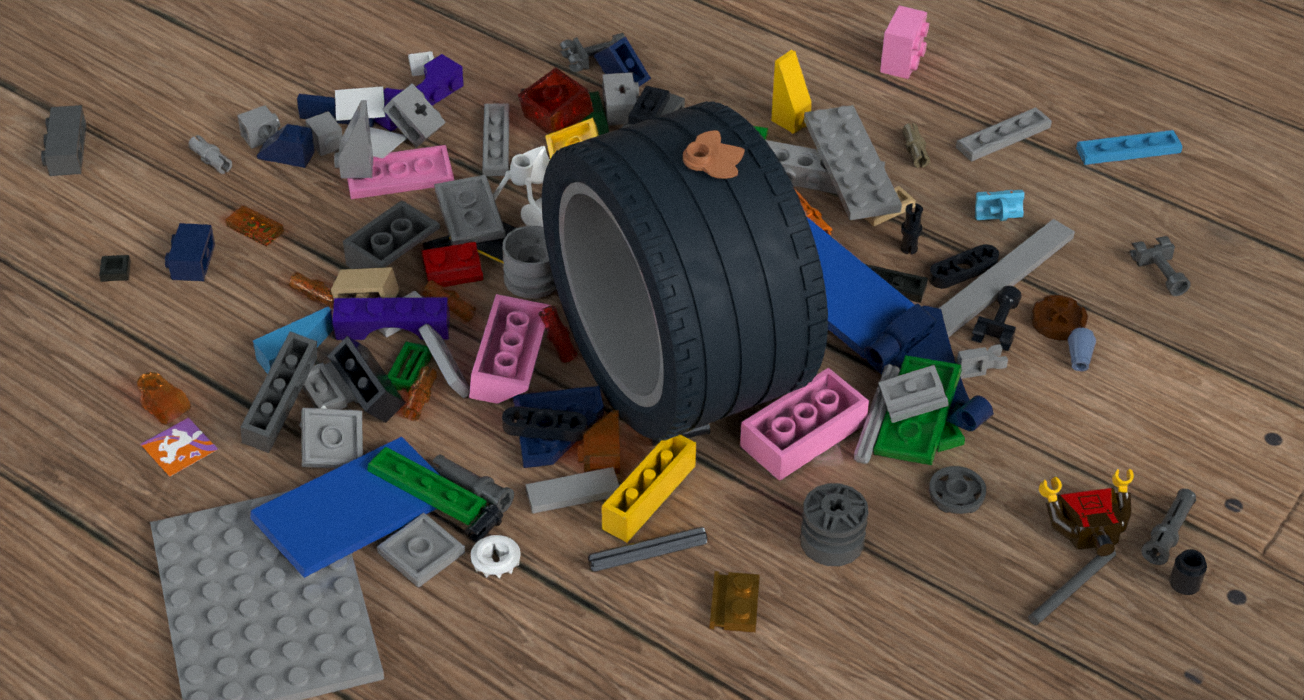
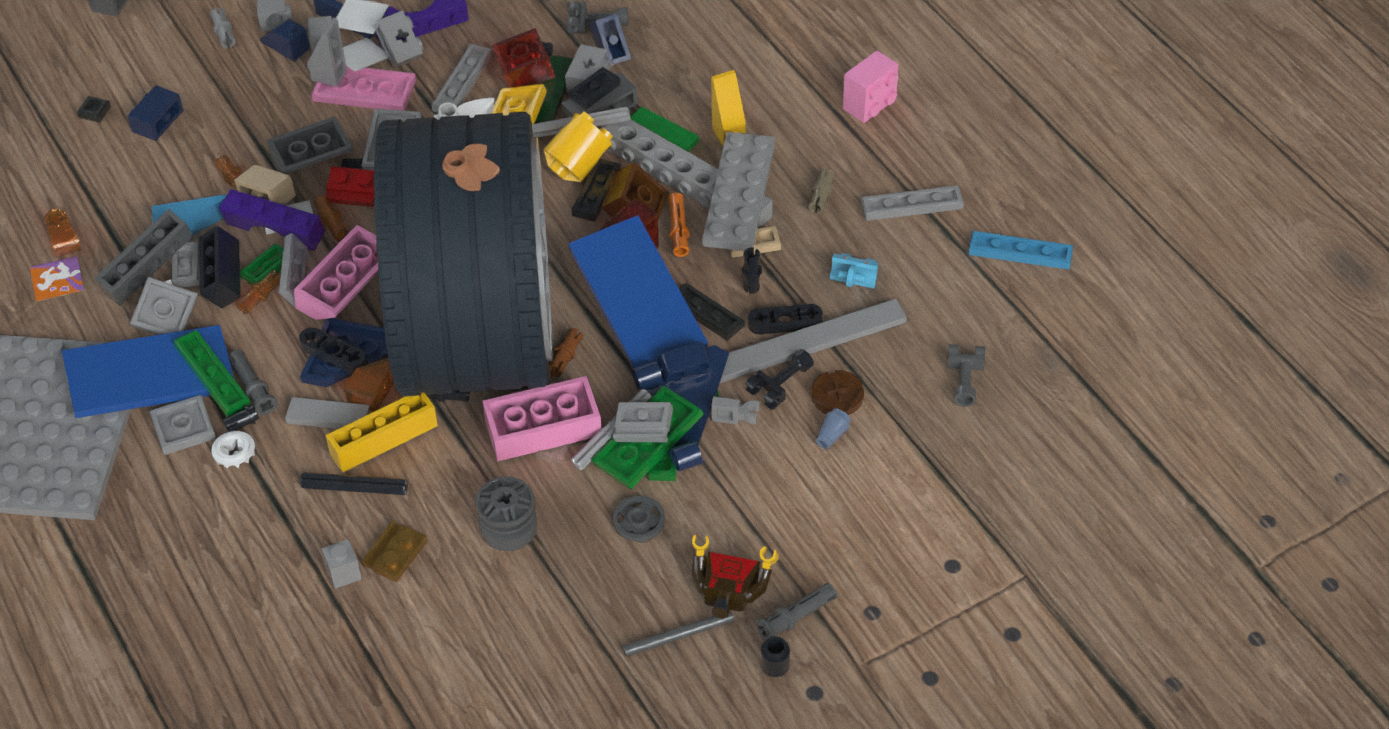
camera: 25 degrees right, 5 degrees up
clear orange tile [225,205,284,247] -> none
none -> light grey brick [322,539,362,589]

